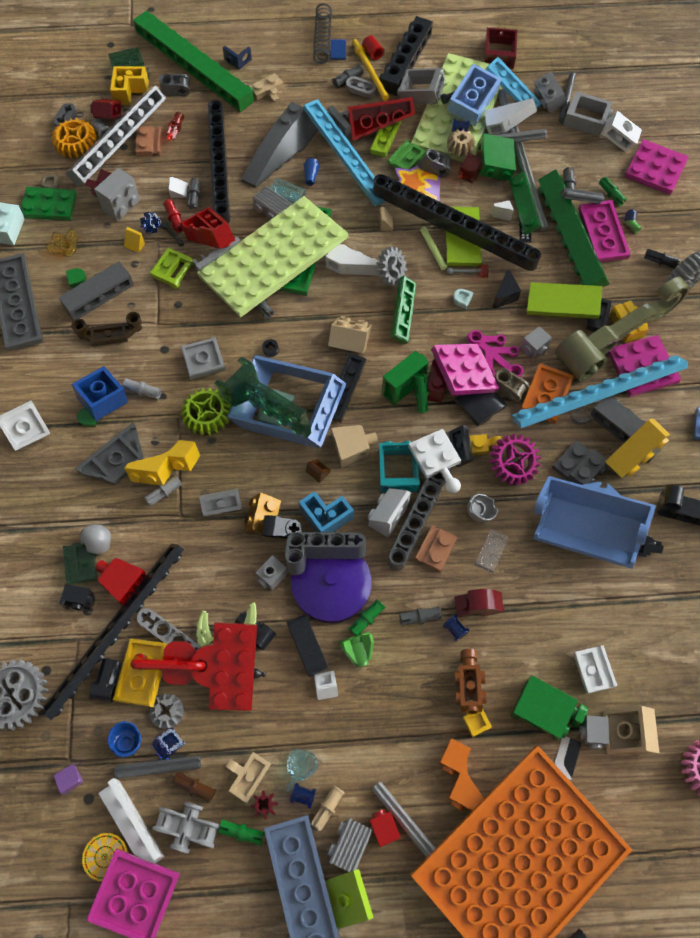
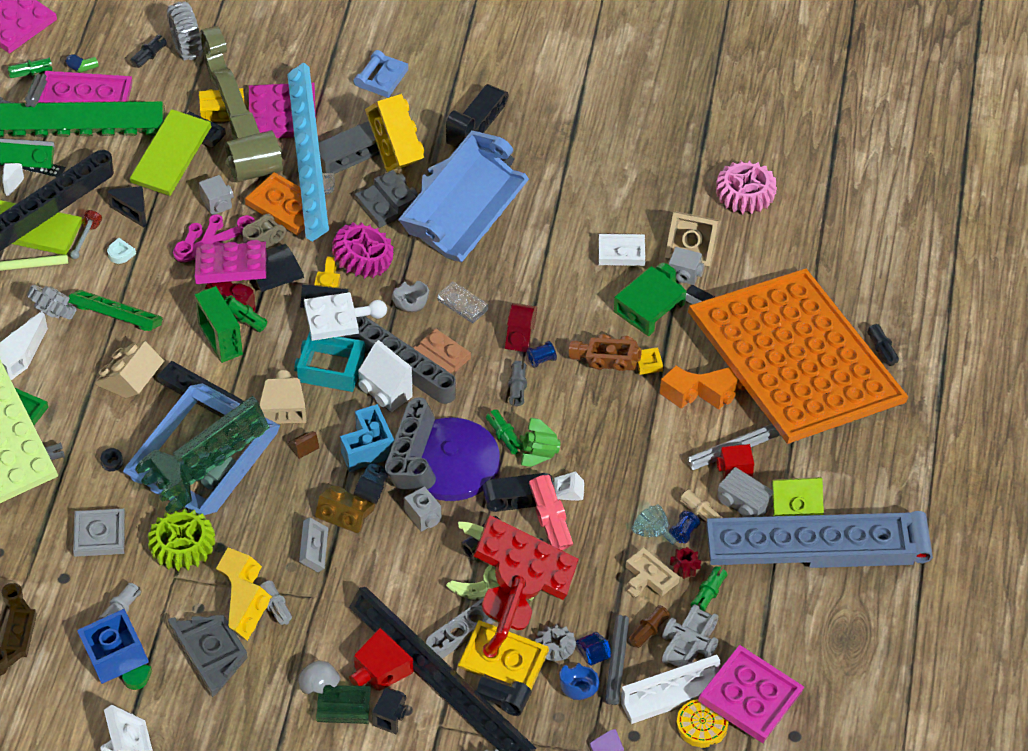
camera: 75 degrees left, 15 degrees down
none -> coral piece [529,475,573,550]

